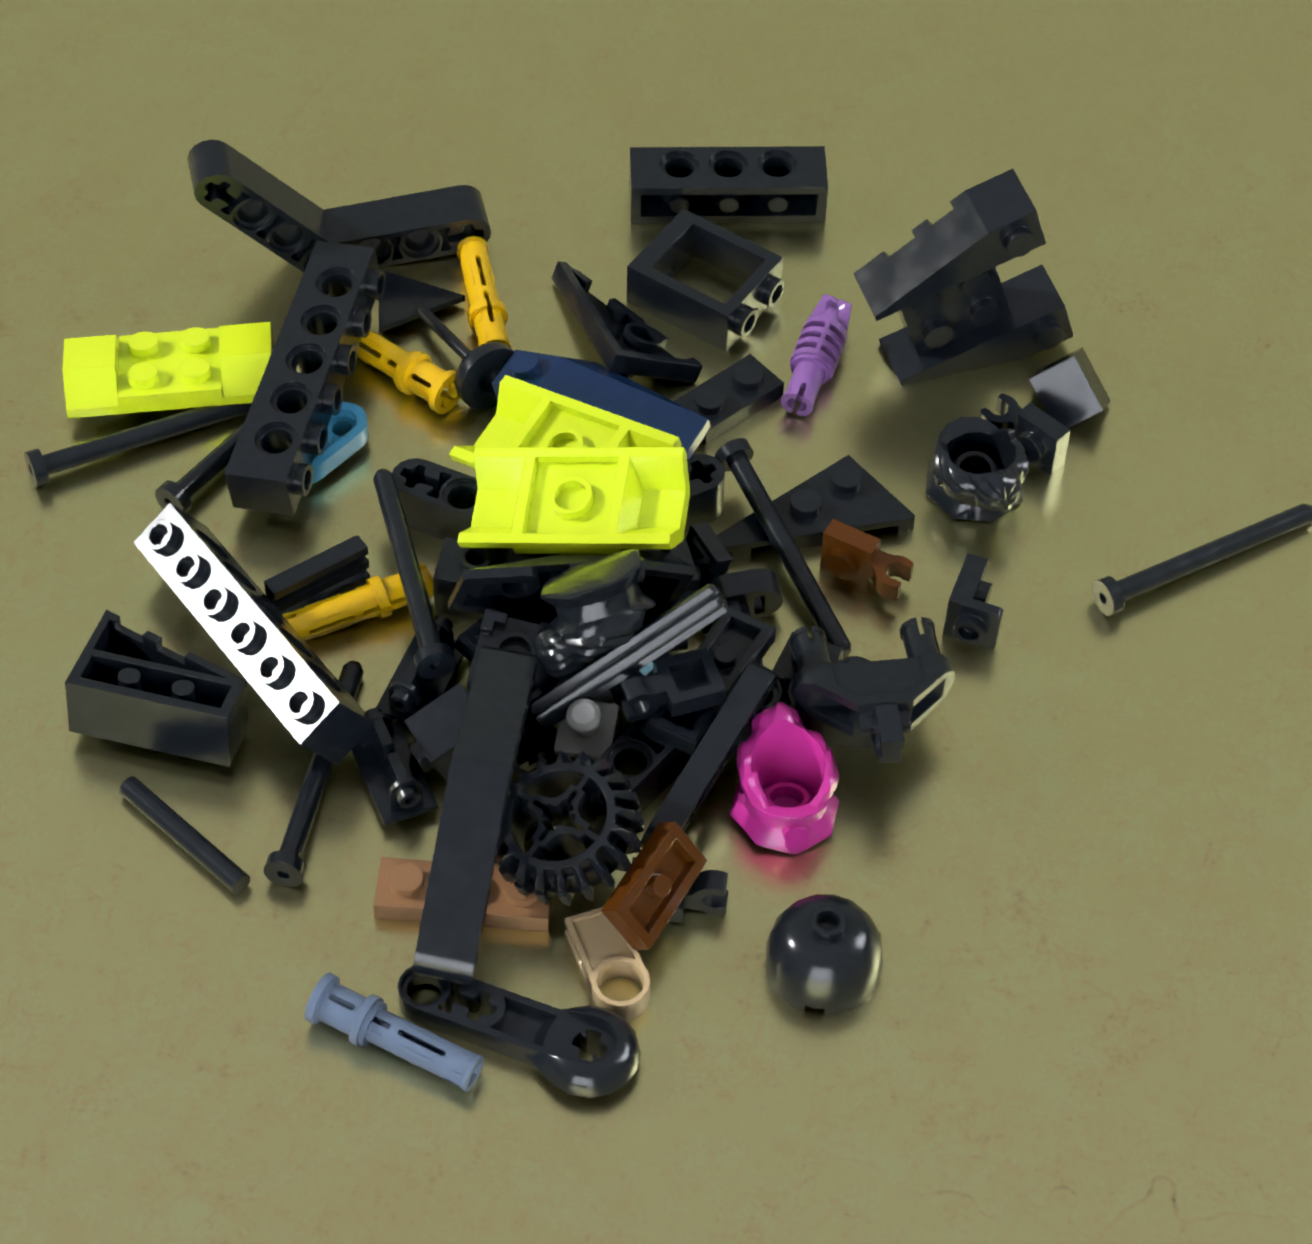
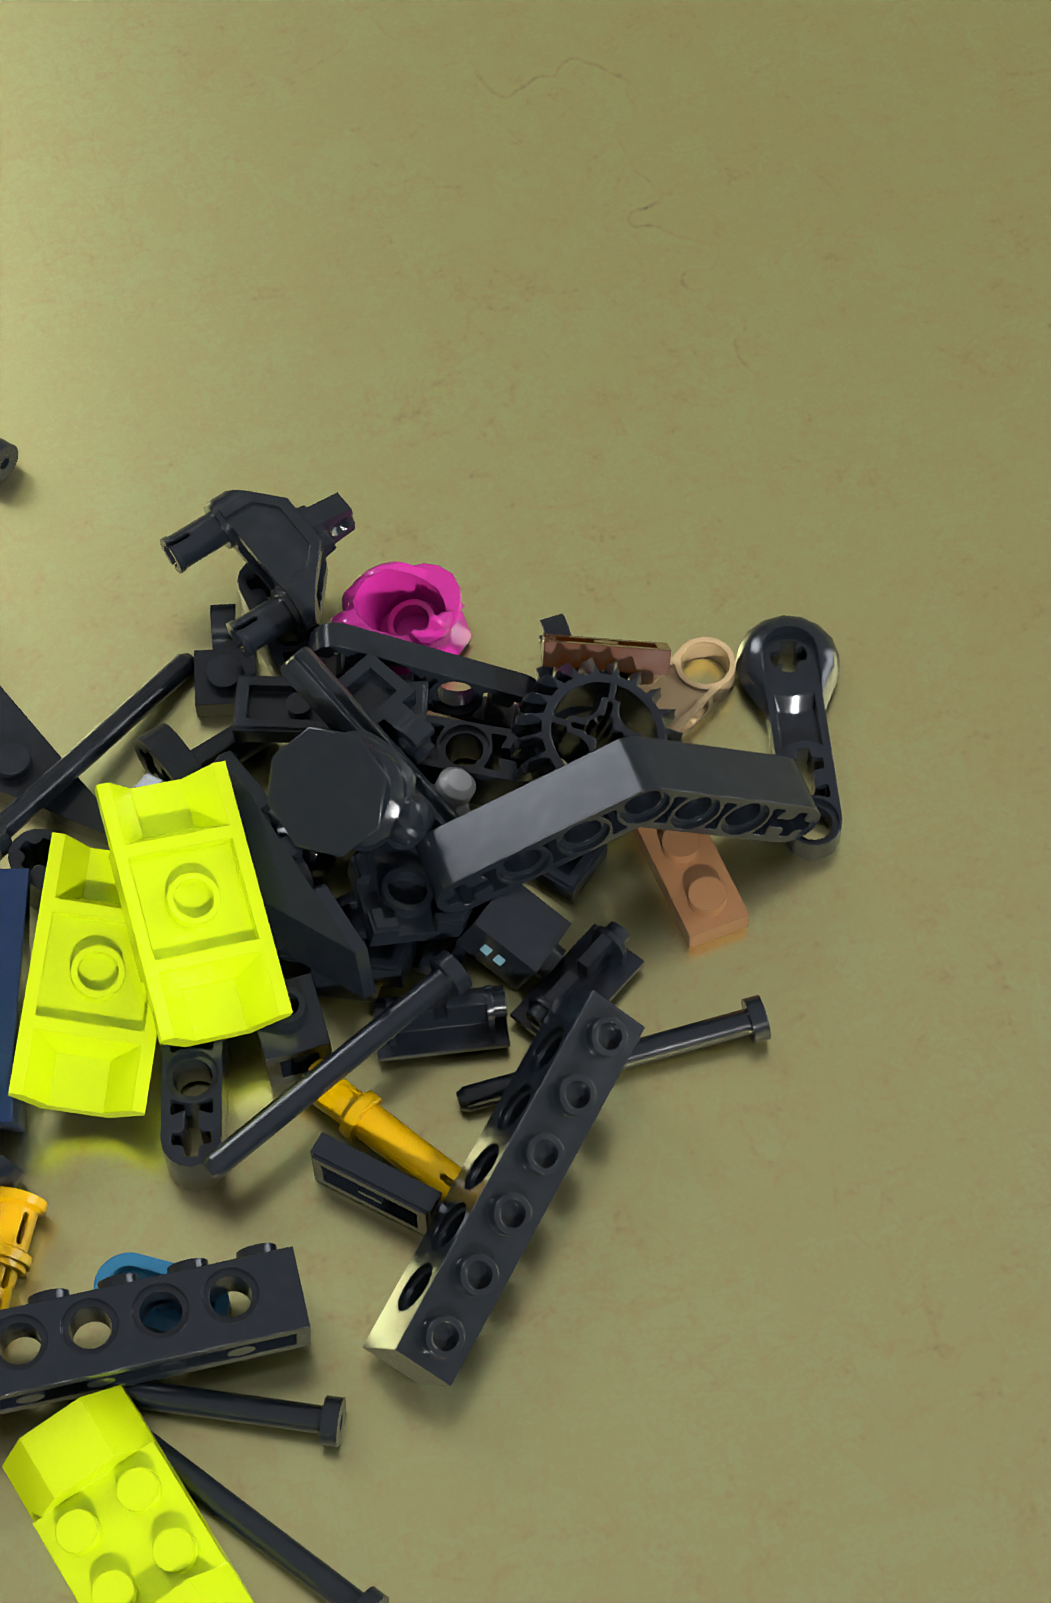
camera: 115 degrees left, 10 degrees up
black wedge [65,609,248,767] -> none
black bar [119,776,250,894] -> none
sand blue pin [304,972,484,1092] -> none
black cylinder [766,894,883,1015] -> none
reddish brown plate [820,519,914,600] -> none
black bracket [943,553,1004,649] -> none

